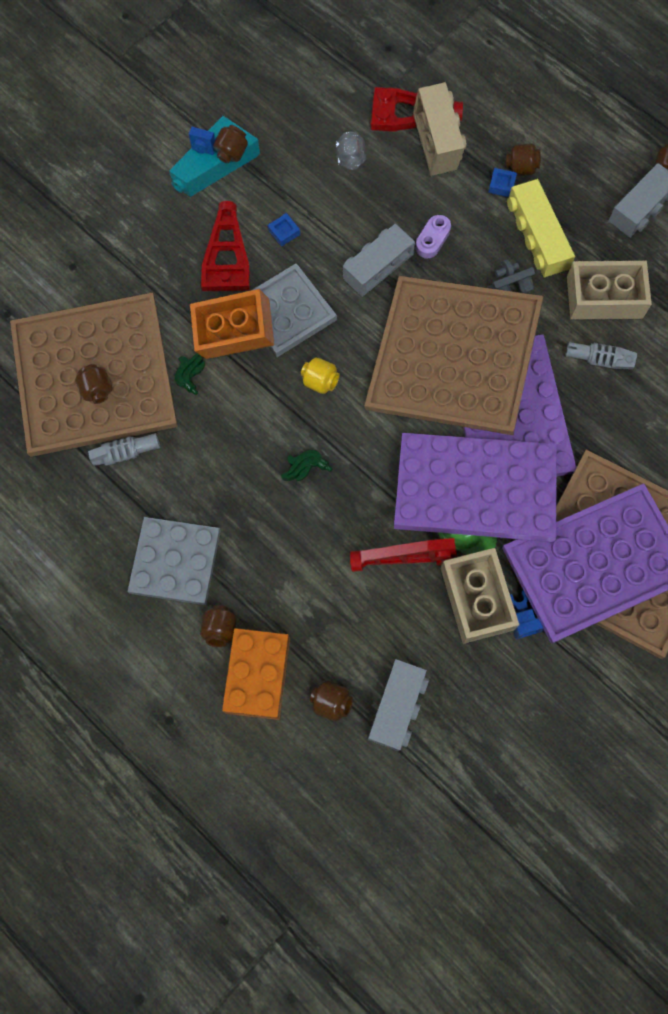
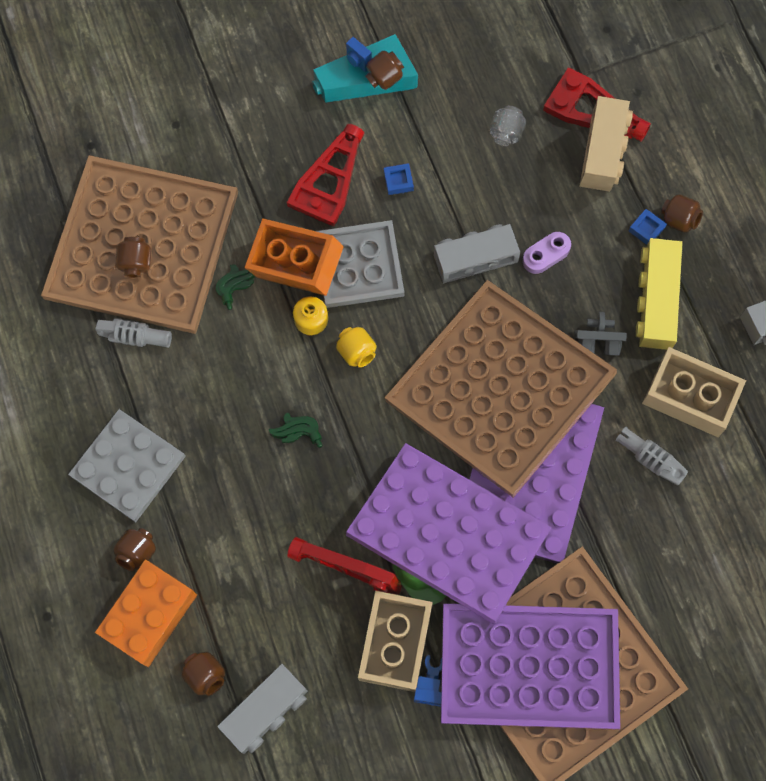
camera: 25 degrees right, 0 degrees up
none -> yellow head [293,296,328,335]

